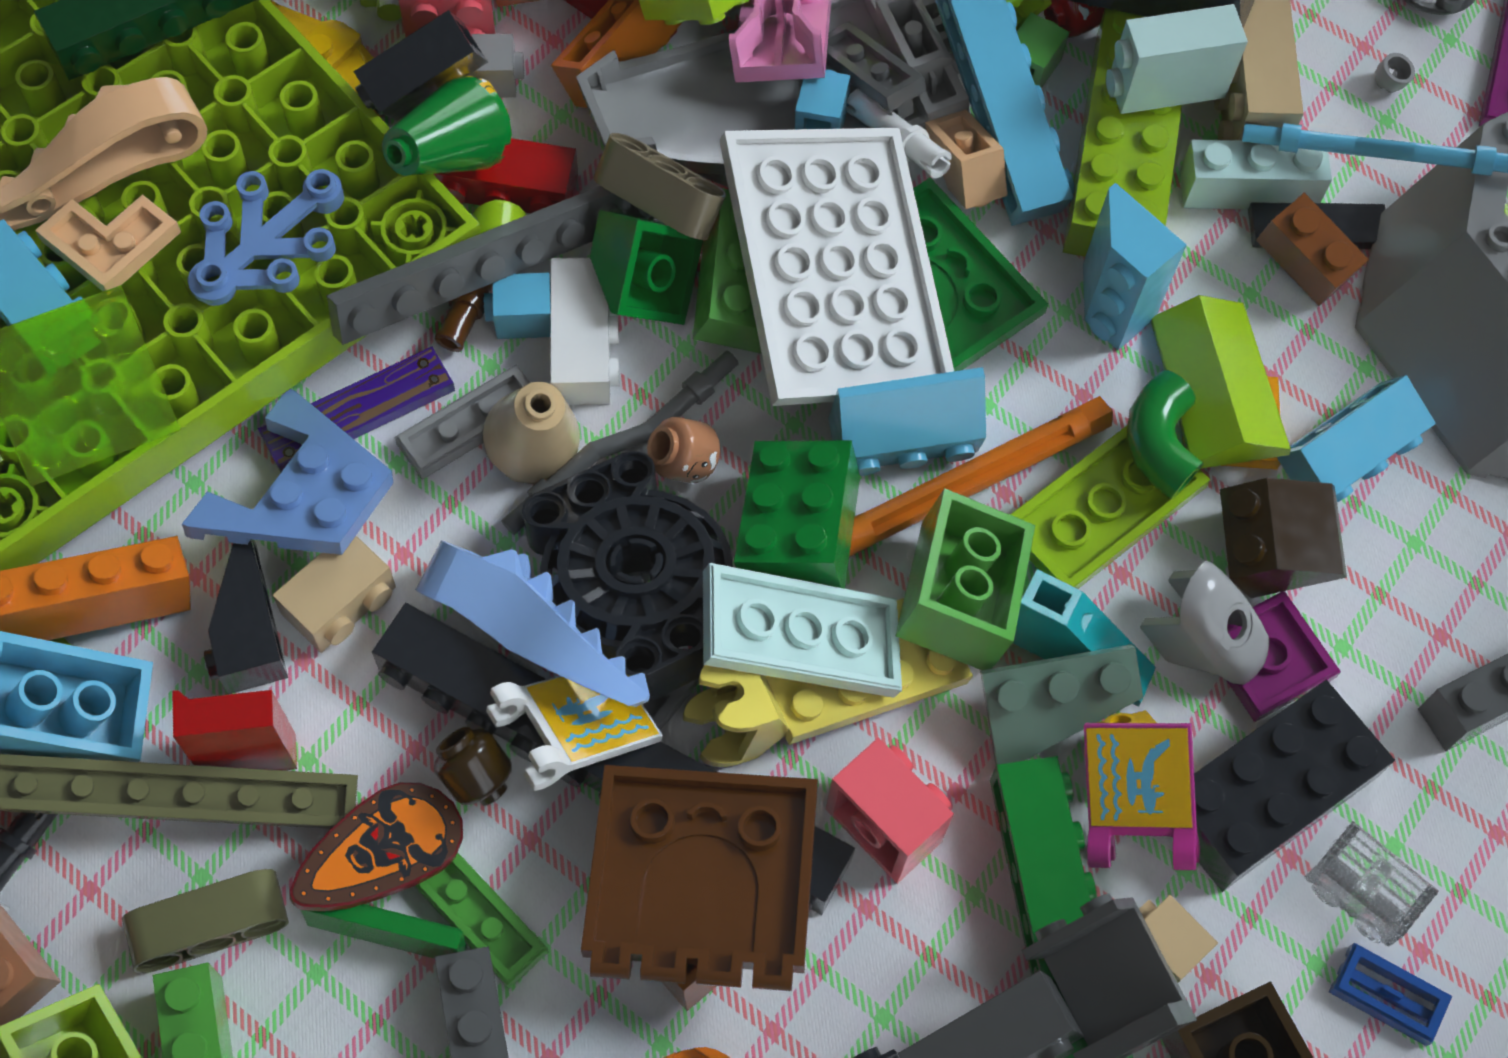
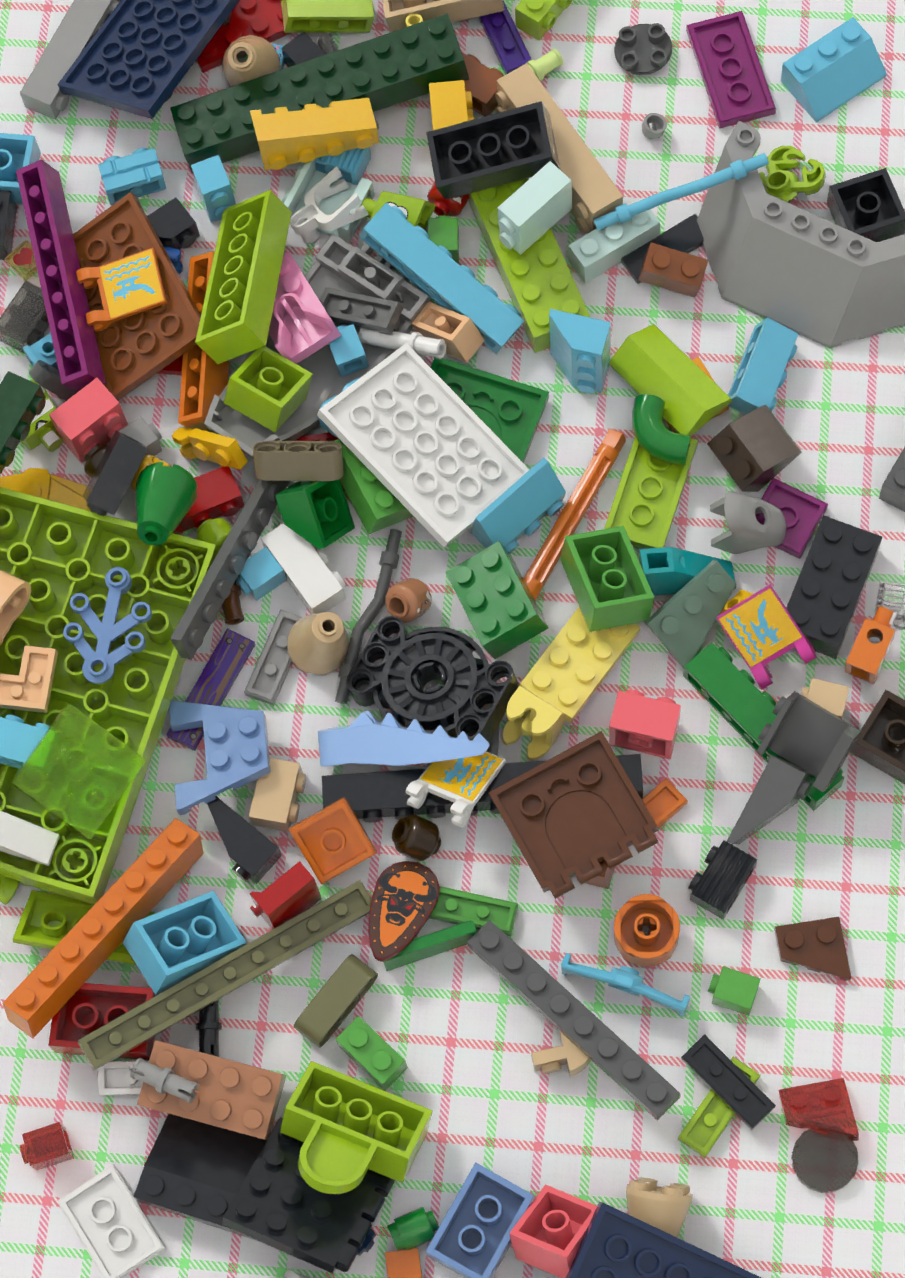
camera: 20 degrees left, 5 degrees up
light aqua tile [703,563,902,698] -> none
none -> yellow hinge [172,427,248,470]
none -> lime brick [224,346,313,433]
none -> orange tile [289,797,377,884]
none -> orange tile [642,778,688,829]
none -> orange torso [845,606,896,684]

